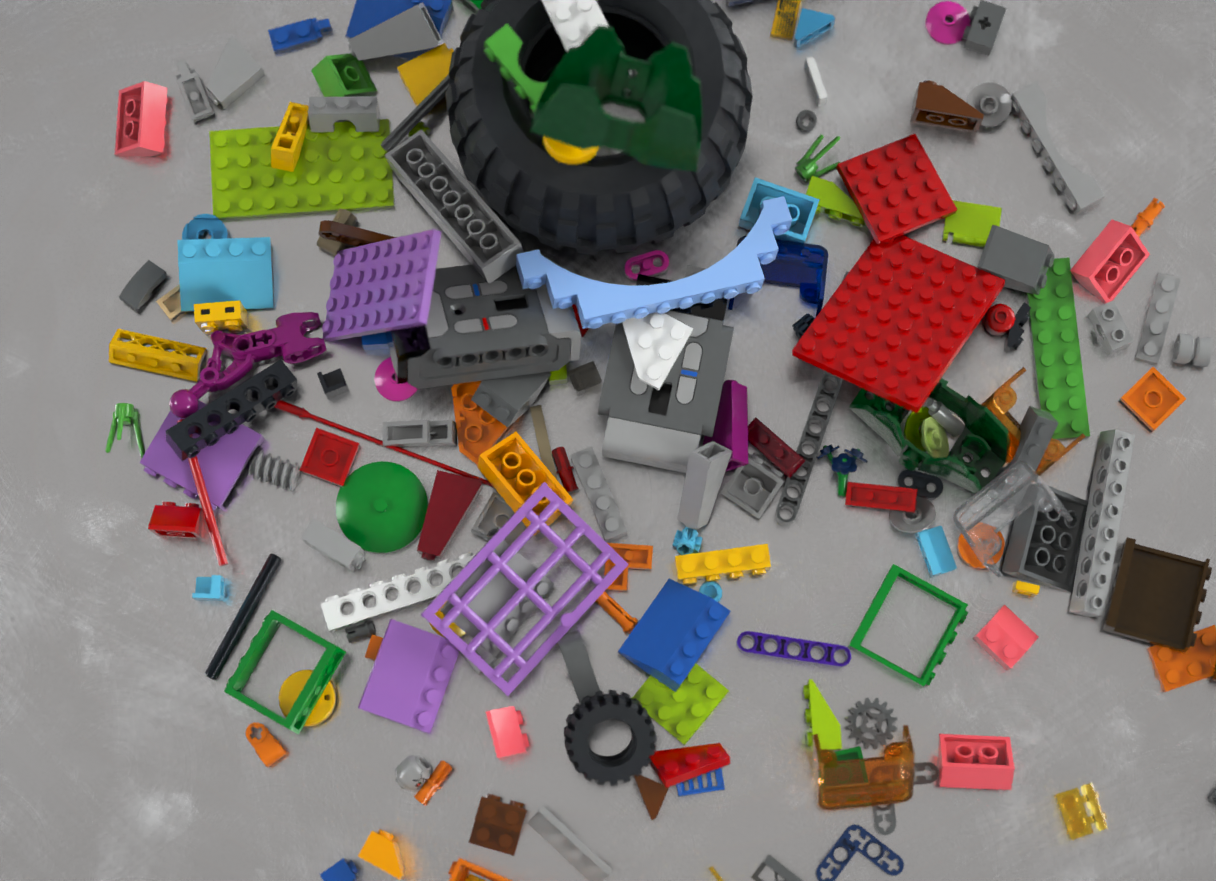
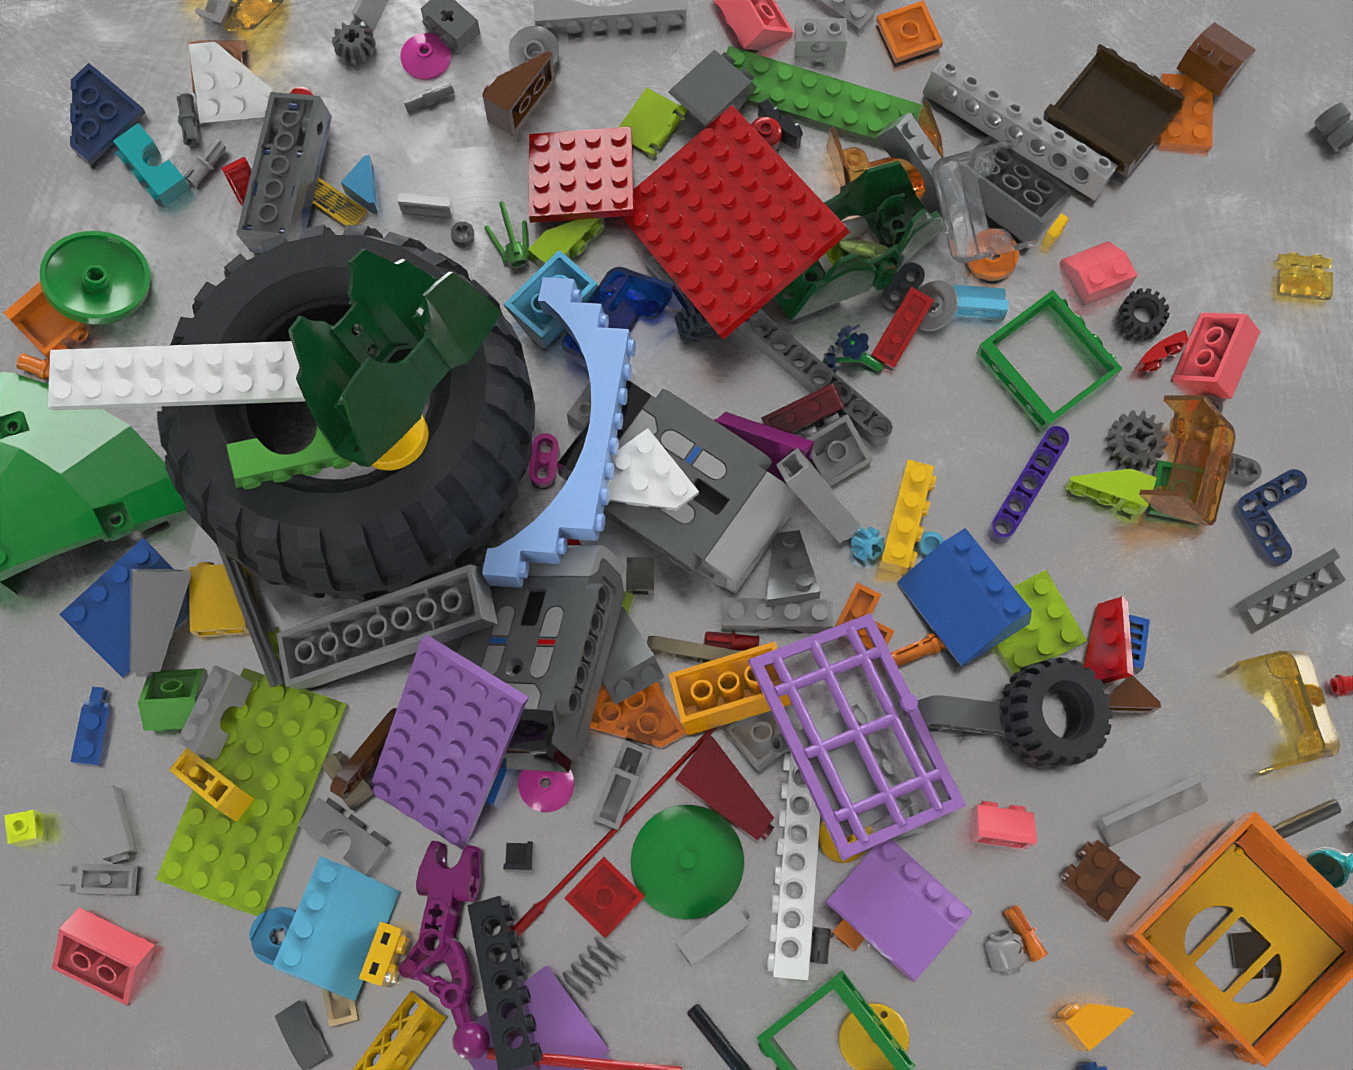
camera: 70 degrees left, 5 degrees down
none -> neon yellow brick [4,810,47,847]
none -> light grey arch [298,797,390,877]
none -> dark grey bar [403,84,455,112]
none -> dark grey wing [766,530,820,607]
none -> black tyre [1117,288,1170,340]
none -> red slope [1135,330,1189,373]

